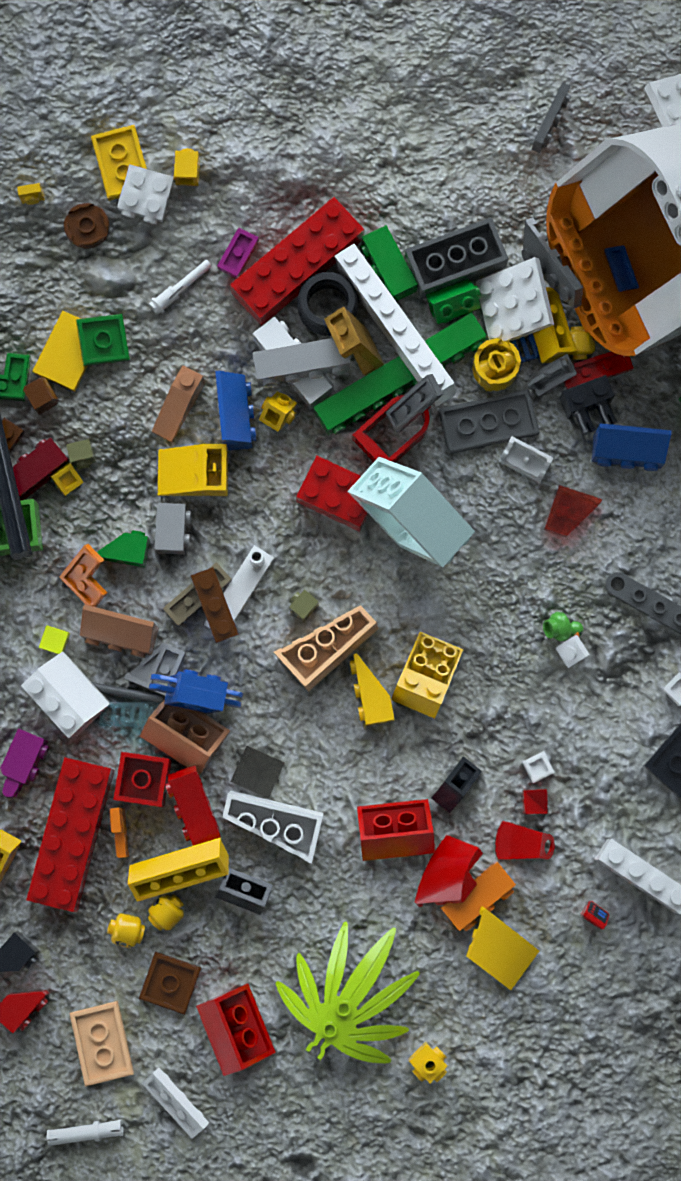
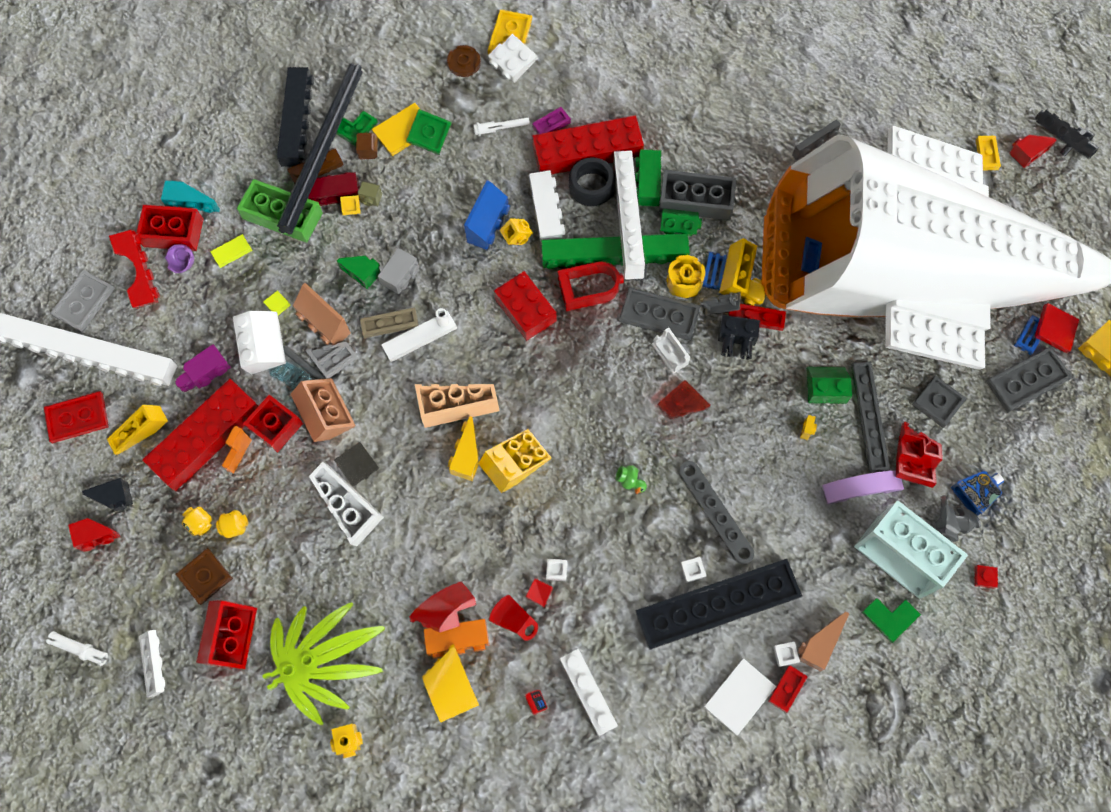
camera: 30 degrees right, 10 degrees down
yellow plate [17,183,45,205] -> none
orange tile [59,544,108,607] -> none
light nougat tile [69,1001,134,1087] -> none
yellow brick [128,838,229,902] -> none
blue brick [149,670,243,714] -> none
nougat slope [151,365,205,443] -> none
yellow slope [157,444,228,496] -> none
red brick [165,765,221,846] -> none
yellow brick [174,148,200,186] -> none
reddish brown brick [191,567,239,644] -> none
black brick [215,868,273,915] -> none
light grey brick [252,338,350,387] -> none
olive plate [289,589,319,622] -> none
pearl gold panel [324,306,384,376] -> none
light aqua window [348,457,475,567] -> none
red slope [357,799,435,861] -> none
dark grey tile [386,374,443,432] -> none
black slope [431,756,482,813] -> none
white plate [476,257,554,343] -> none
dark grey wing [522,217,583,309] -> none
white plate [556,635,590,668] -> none
blue slope [591,423,672,471] -> none

